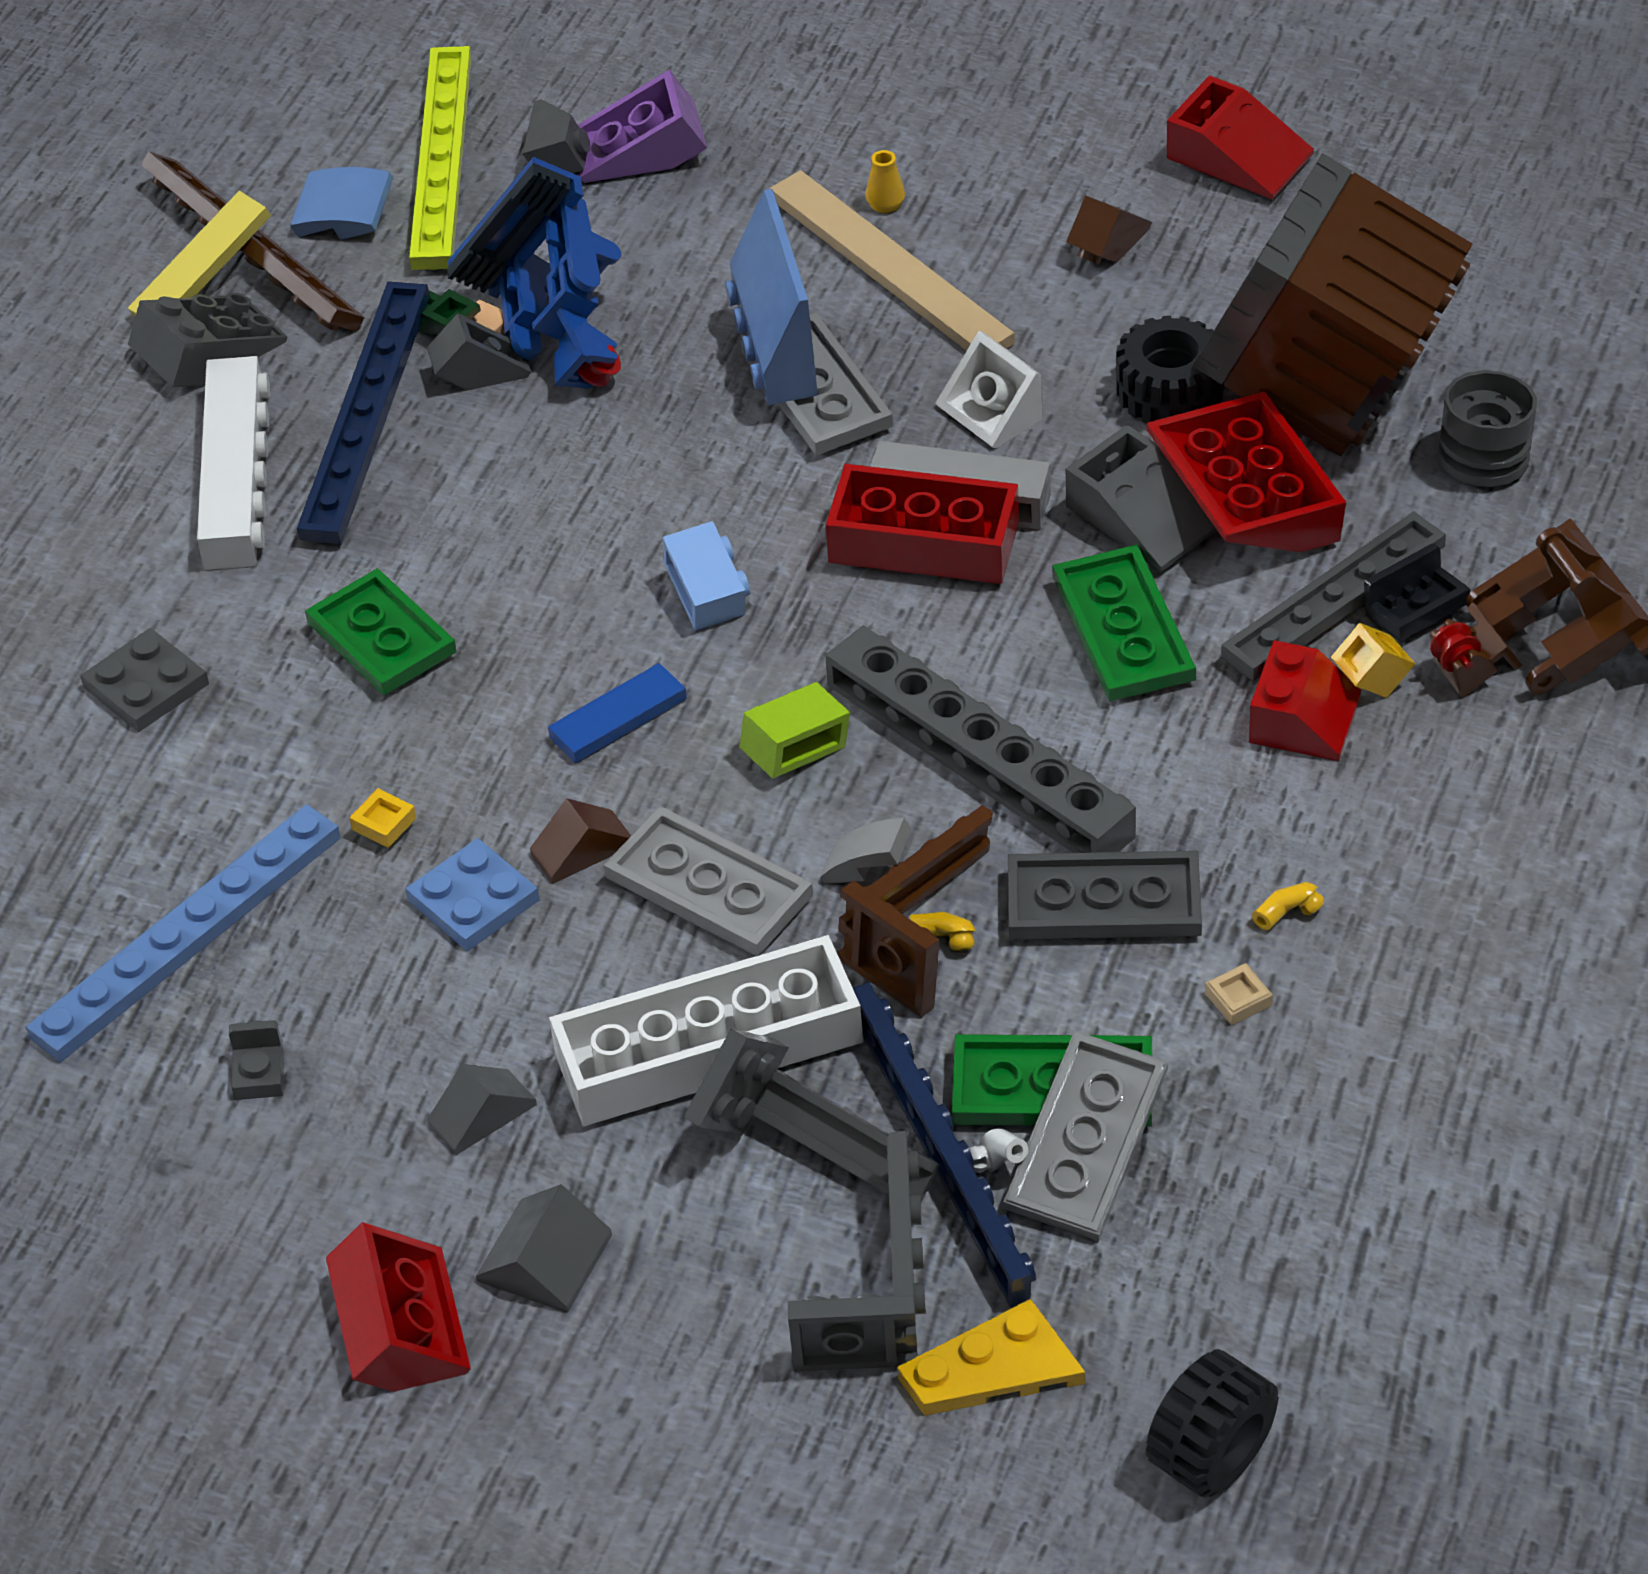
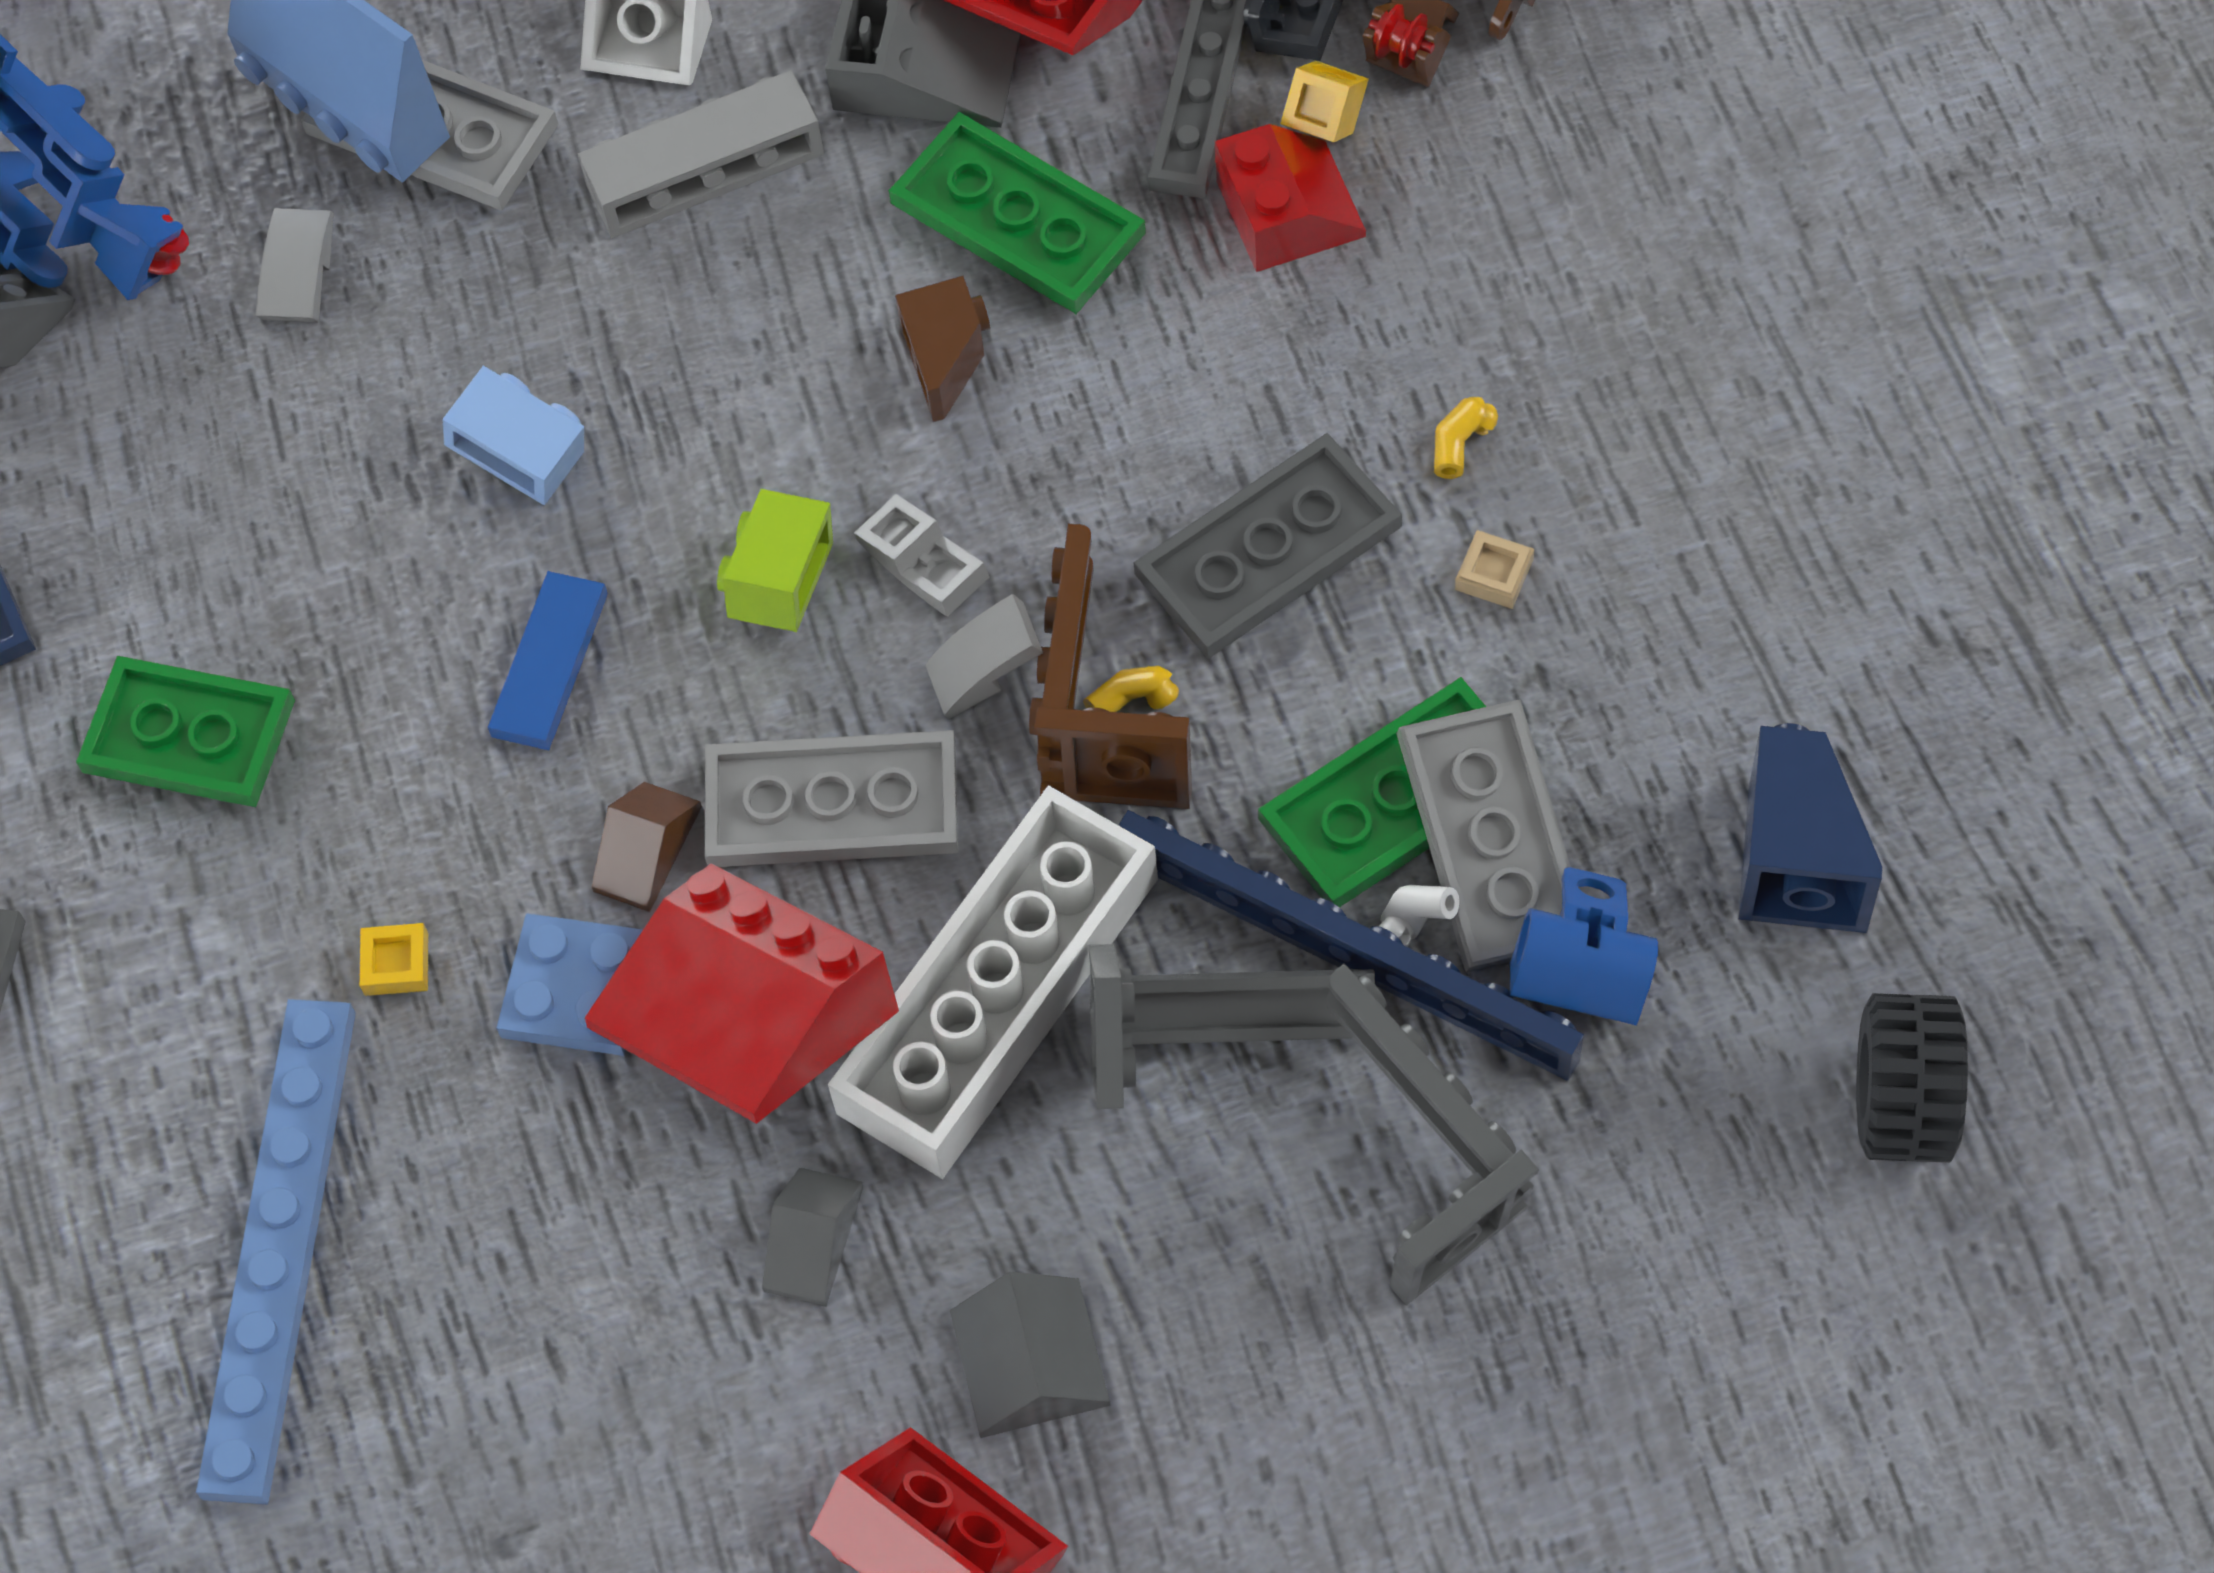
camera: 35 degrees left, 15 degrees up
dark grey bracket [229,1020,284,1100] -> none
dark grey brick [825,625,1136,853] -> none
red brick [826,463,1019,584] -> none
yellow wing [897,1299,1086,1416] -> none
none -> light grey slope [256,208,334,322]
none -> red slope [584,864,899,1124]
none -> light grey slope [854,494,990,617]
none -> reddish brown slope [895,276,990,422]
none -> blue piece [1510,867,1658,1026]
none -> dark blue slope [1738,723,1883,933]

